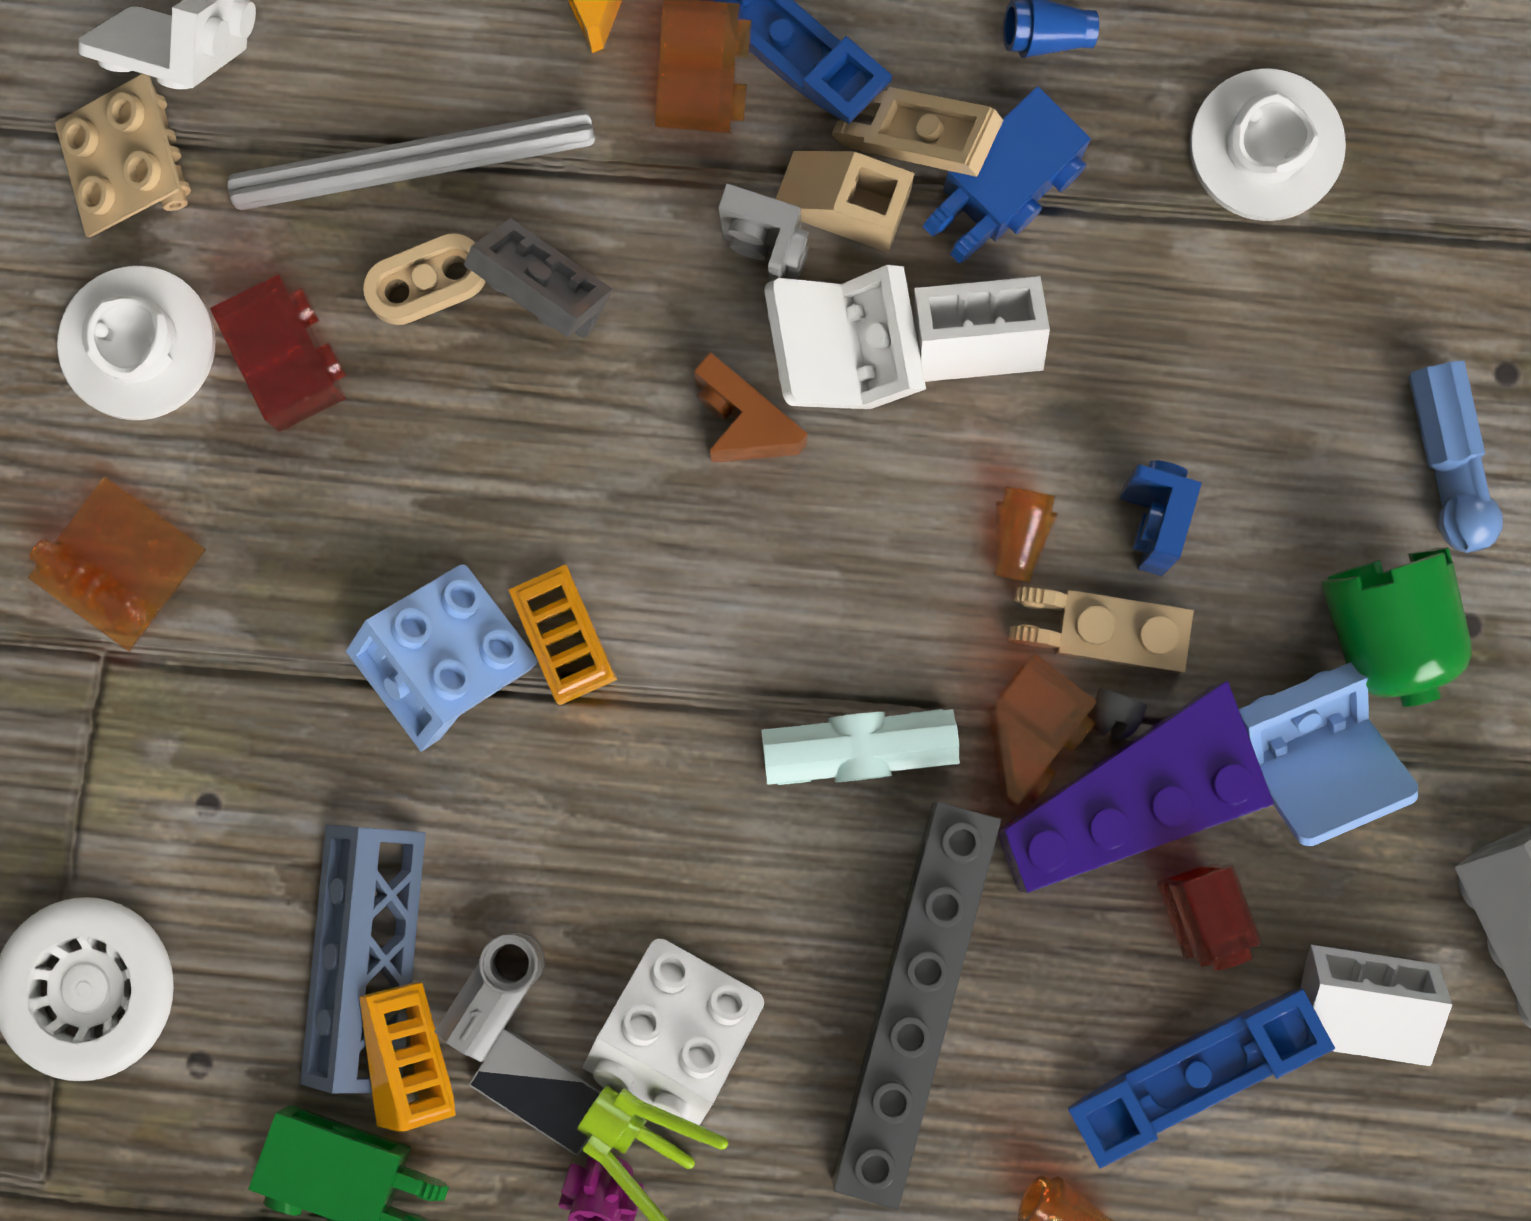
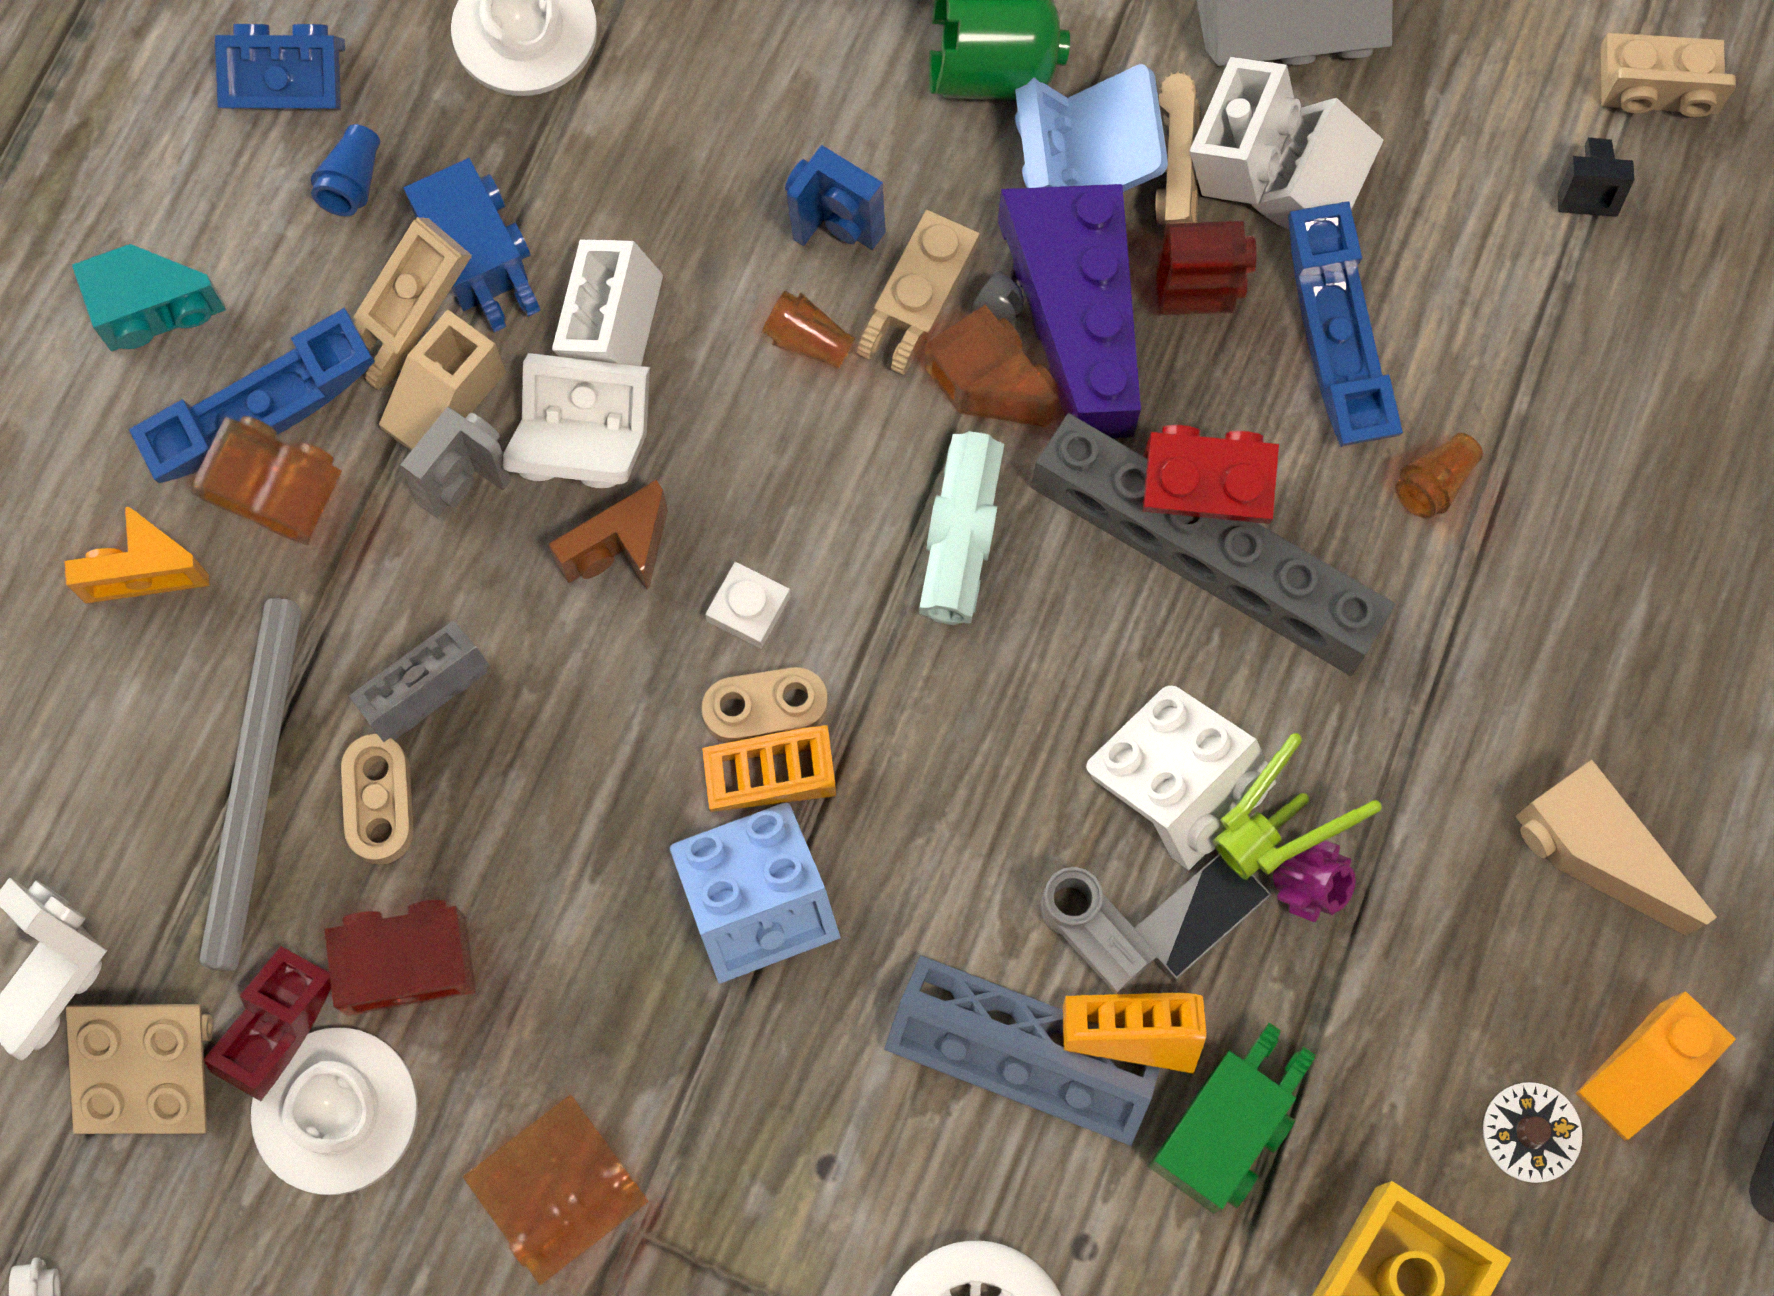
camera: 75 degrees left, 10 degrees down
none -> dark red slope [203,946,335,1102]
none -> tan plate [702,667,828,743]
none -> white plate [705,562,791,649]
none -> red bracket [1143,425,1279,524]
none -> tan hinge [1156,72,1201,247]
none -> white brick [1189,57,1301,205]

